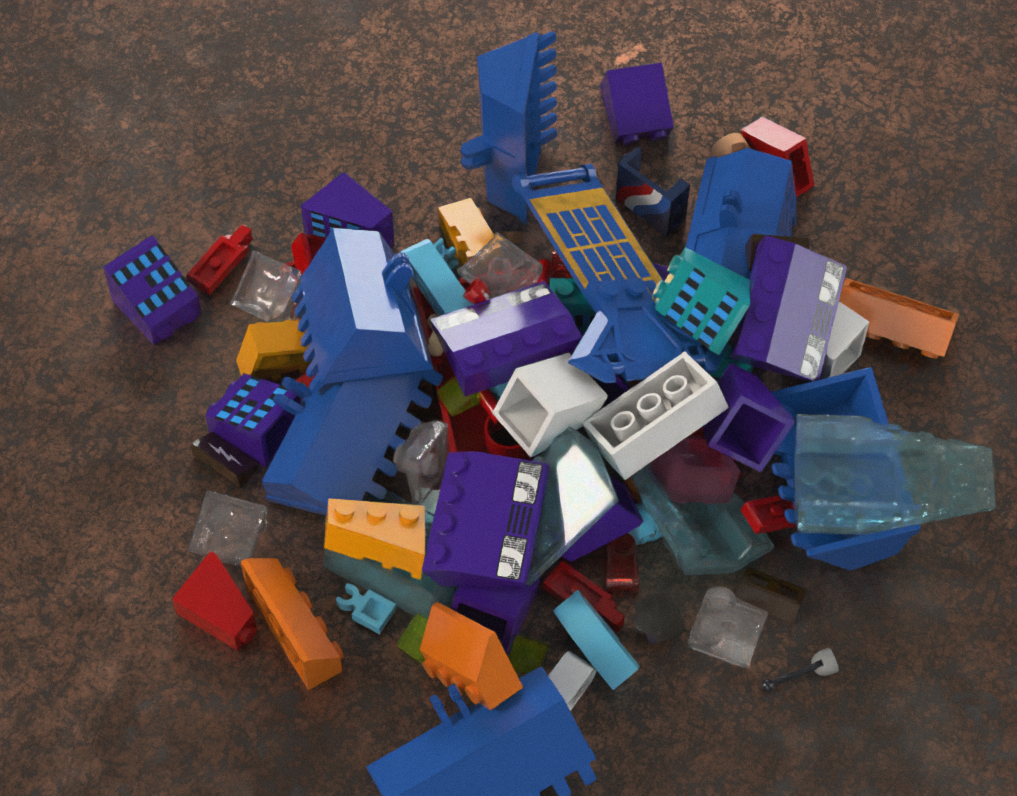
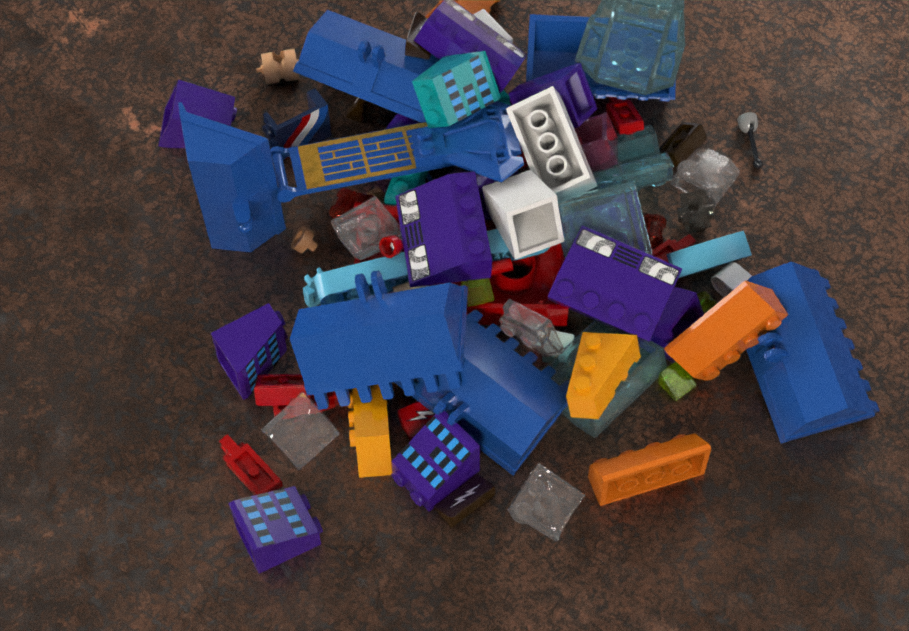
camera: 75 degrees left, 0 degrees up
red slope [172,551,257,651] -> none
medium azure plate [336,583,397,635] -> none
light orange wedge [438,198,505,278] -> none
red slope [741,117,815,197] -> none

